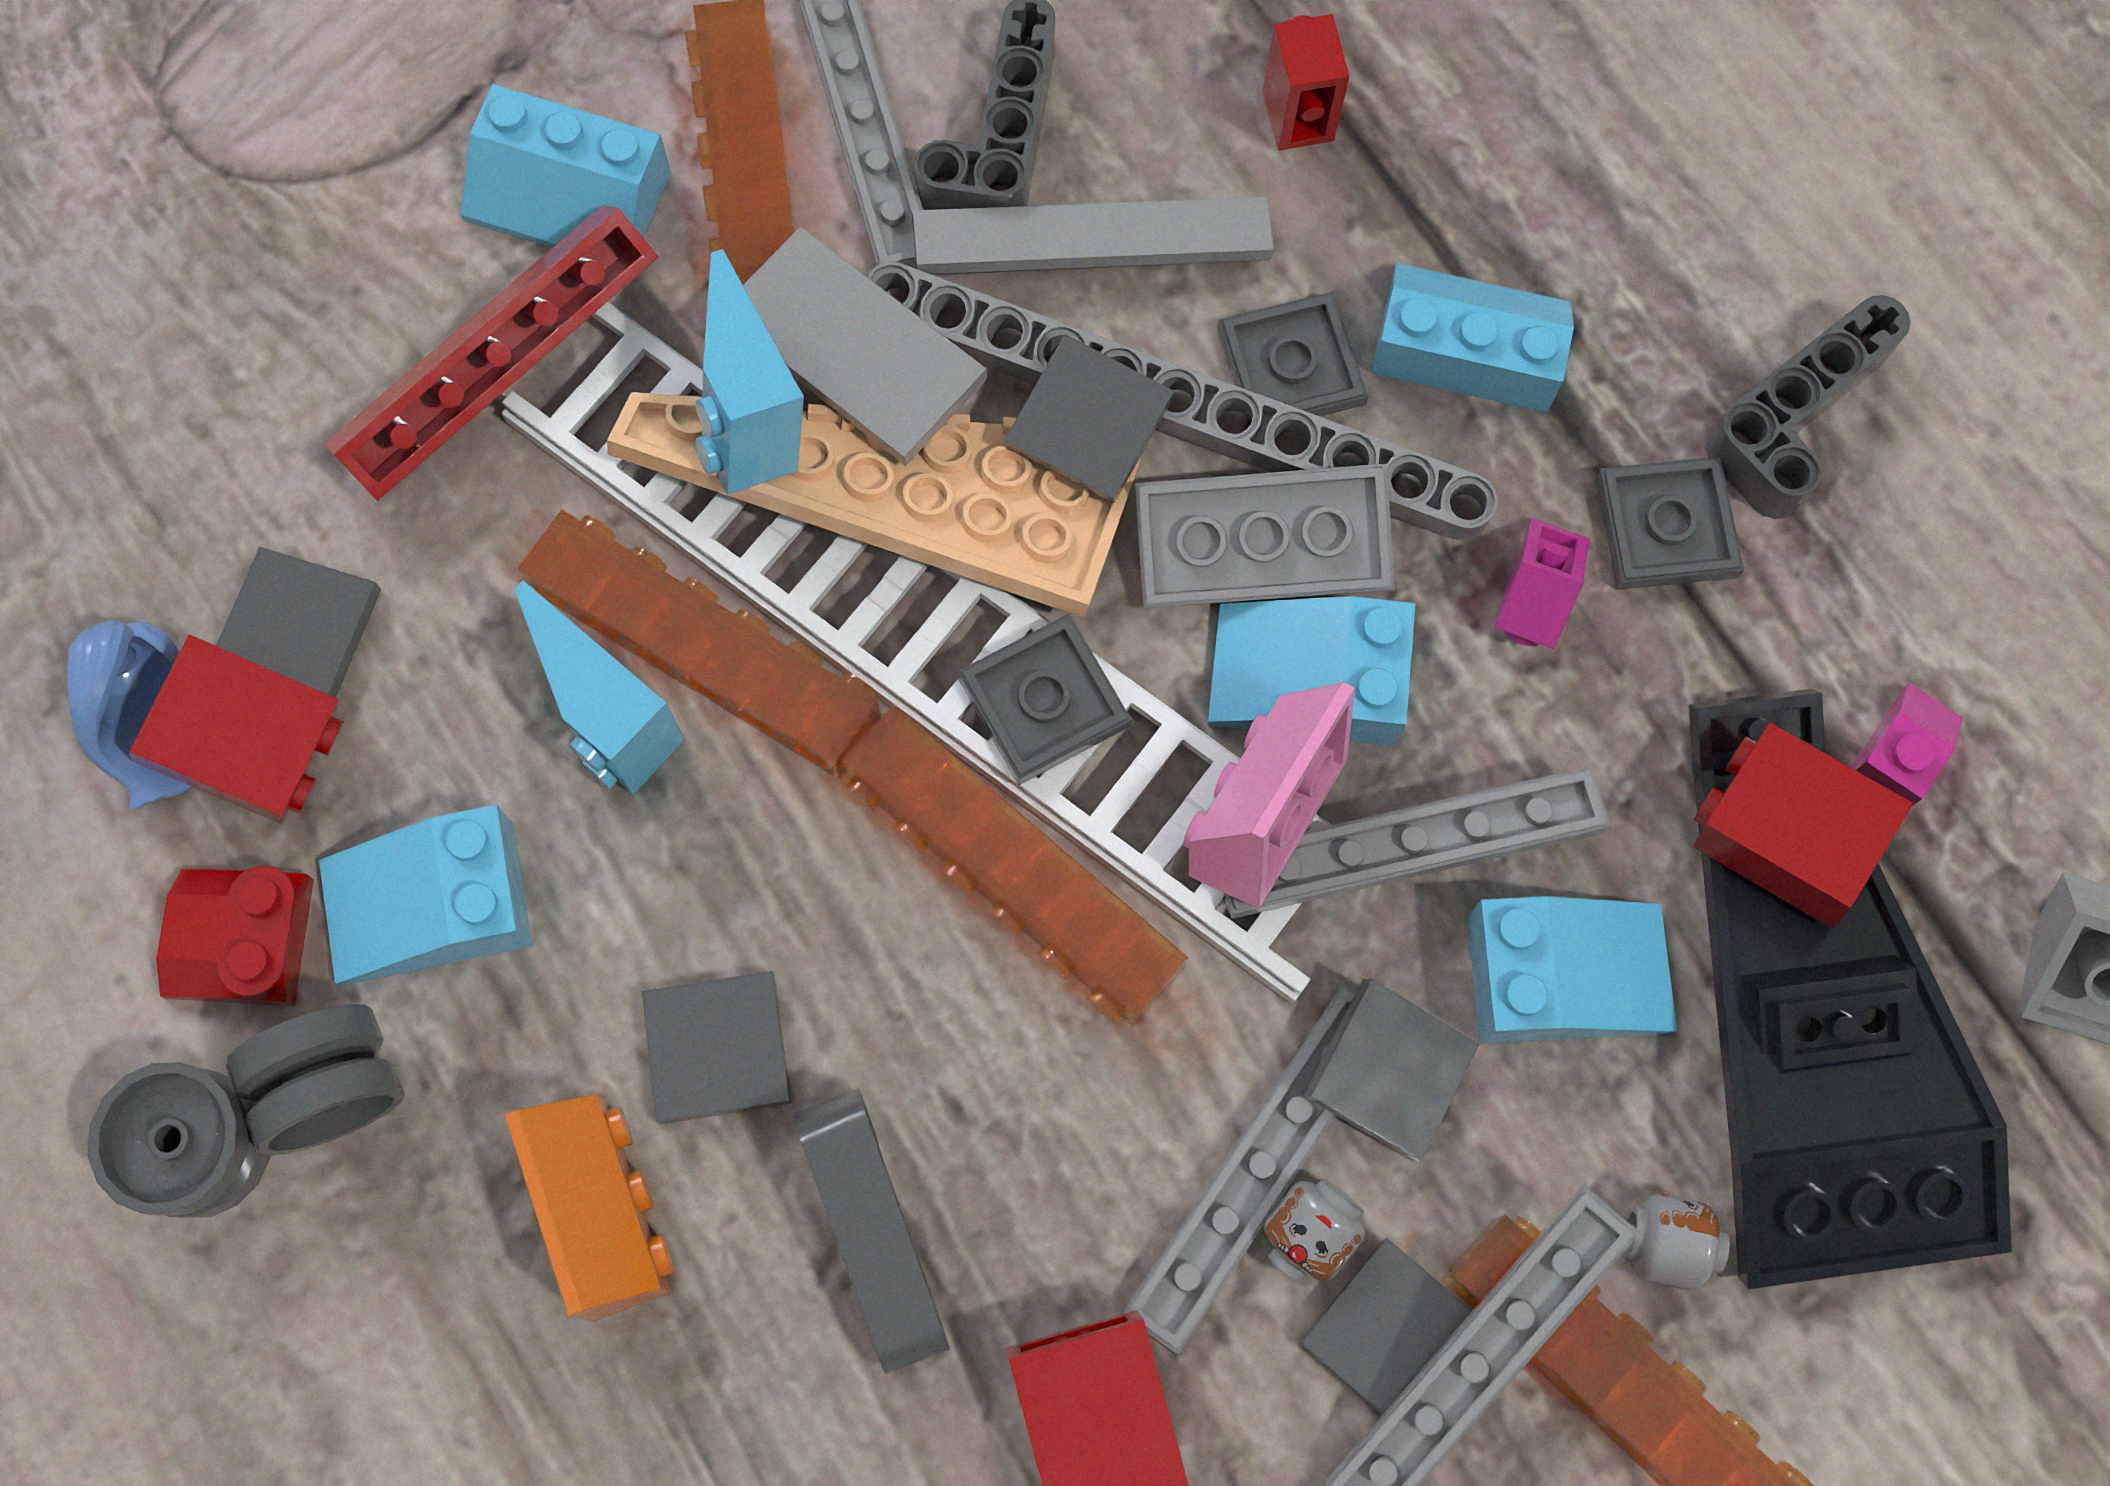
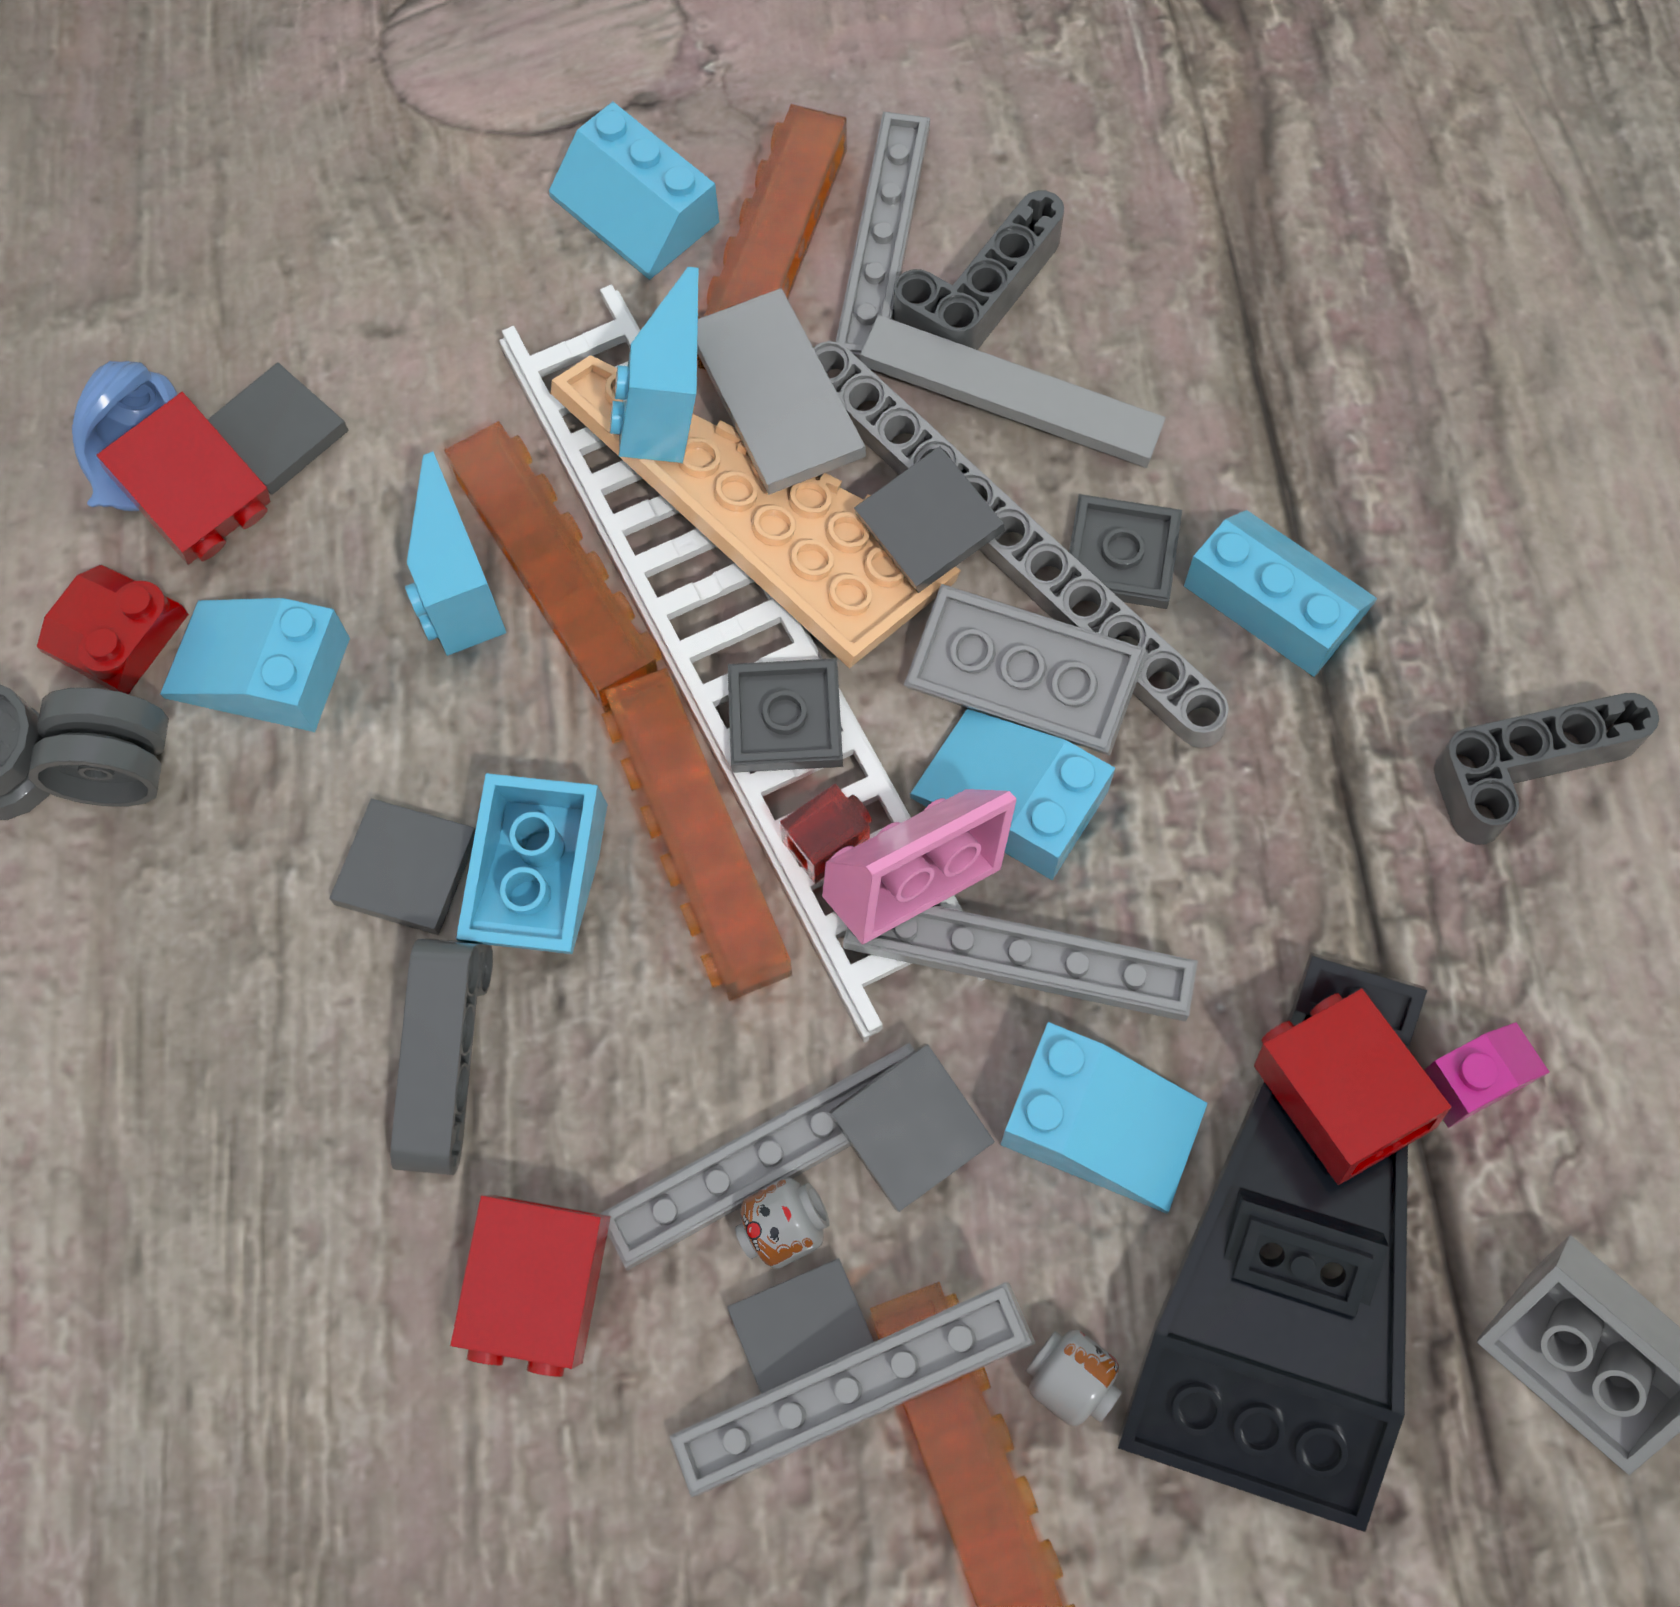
camera: 30 degrees right, 5 degrees down
red brick [324,205,659,501] -> none
orange slope [504,1094,675,1322] -> none
red brick [1262,14,1350,151] -> none
dark pink slope [1495,517,1590,649] -> none
dark grey tile [1596,457,1744,590] -> none
none -> medium azure slope [456,773,608,954]
none -> clear red brick [780,783,872,884]

